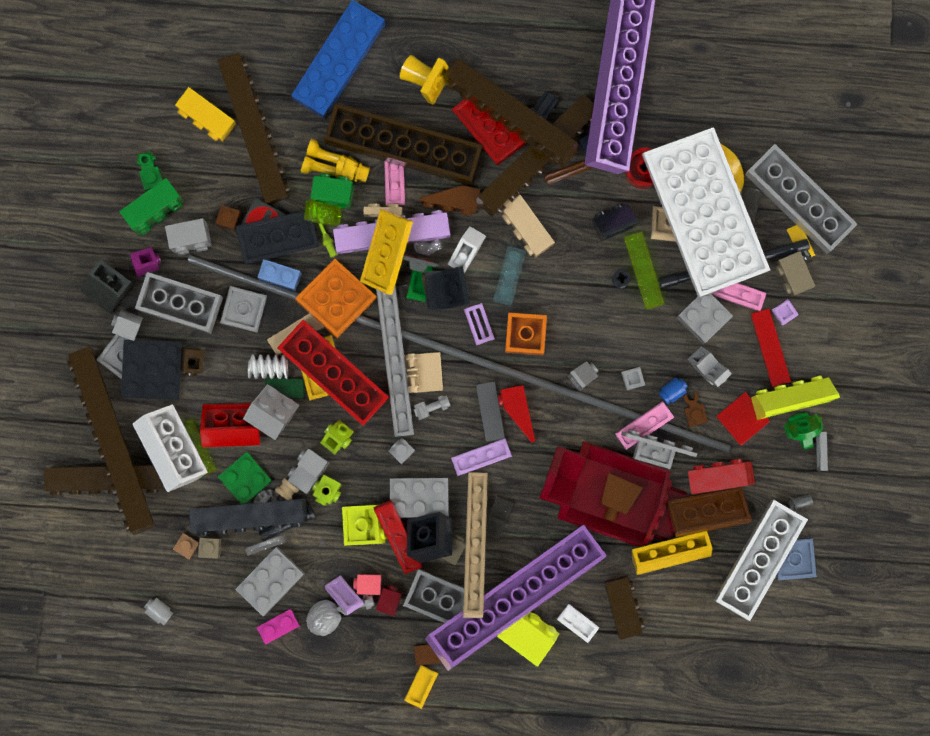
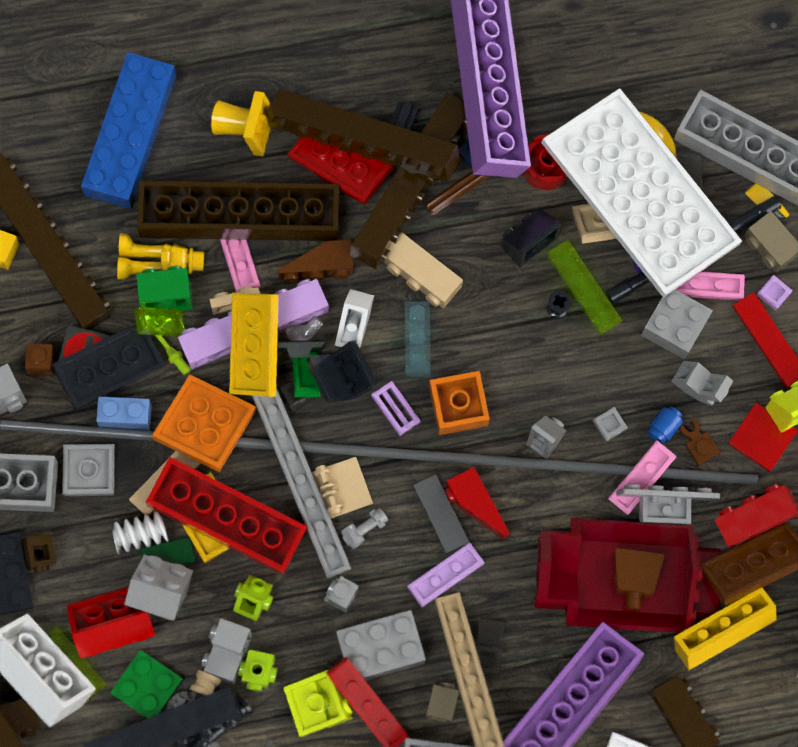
camera: 20 degrees left, 10 degrees down
black brick [407,512,452,563] -> none

